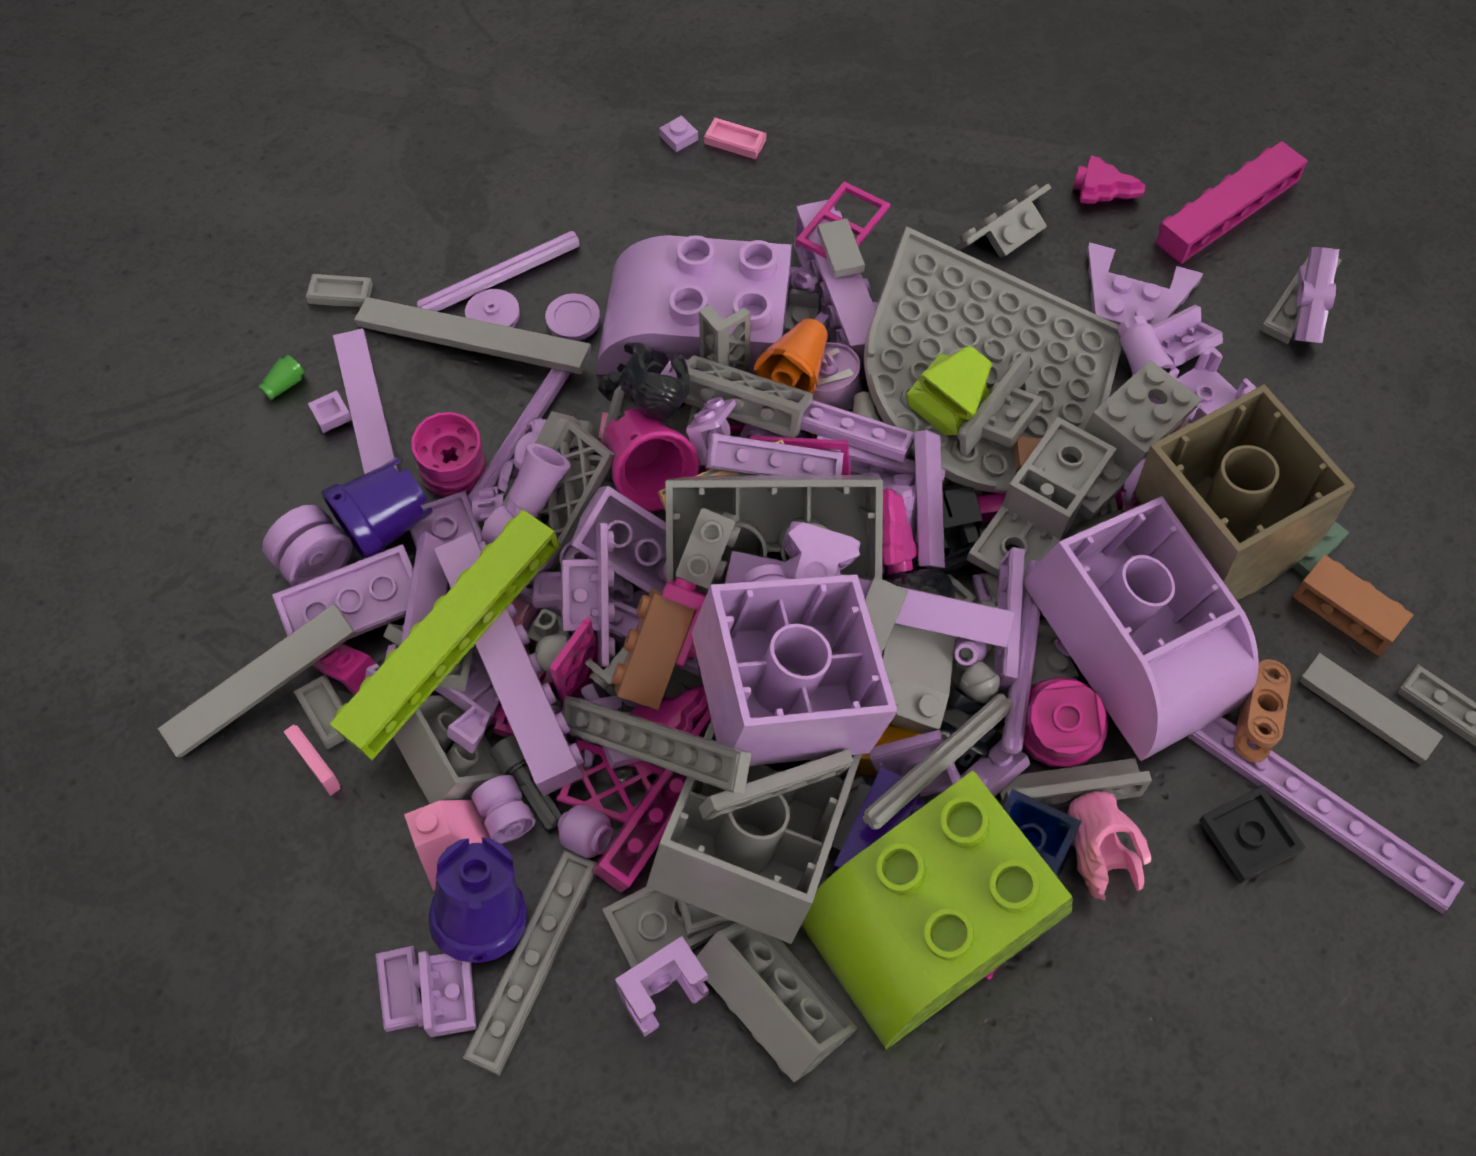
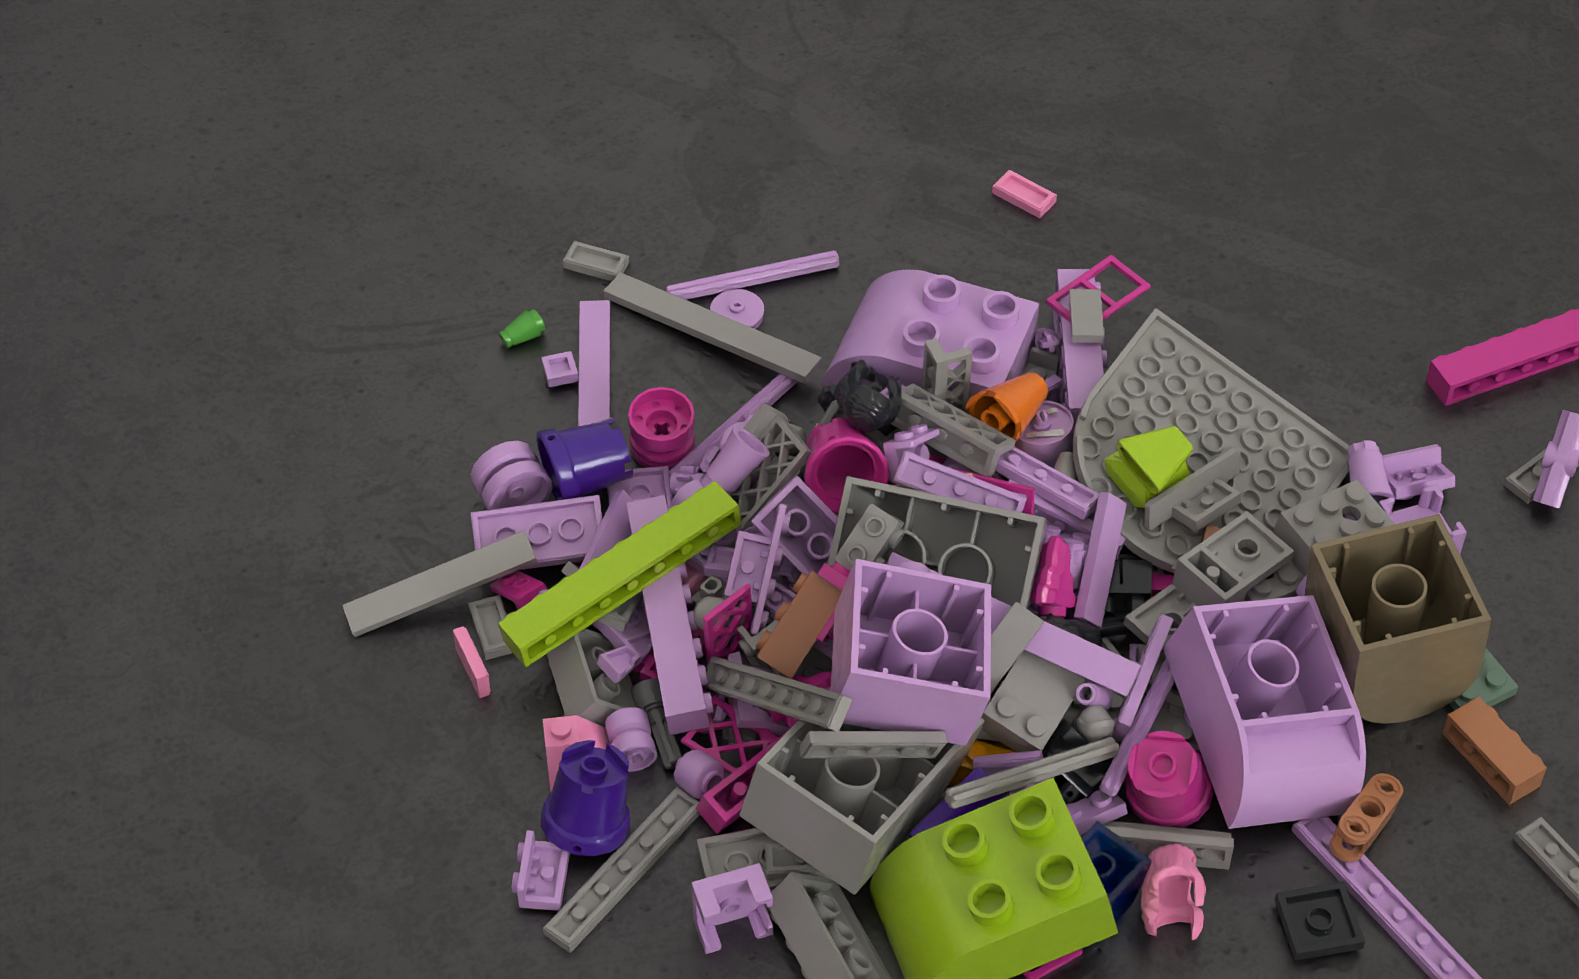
camera: 15 degrees right, 10 degrees down
lavender tile [376,946,422,1032] -> none
lavender piece [545,293,600,341] -> none
lavender plate [659,115,699,152] -> none
lavender piece [779,521,861,579] -> none
light grey bracket [953,183,1051,258] -> none
dark pink rock [1073,156,1146,204] -> none
lavender wing [1086,243,1203,326] -> none
light grey tile [1298,653,1443,765] -> none

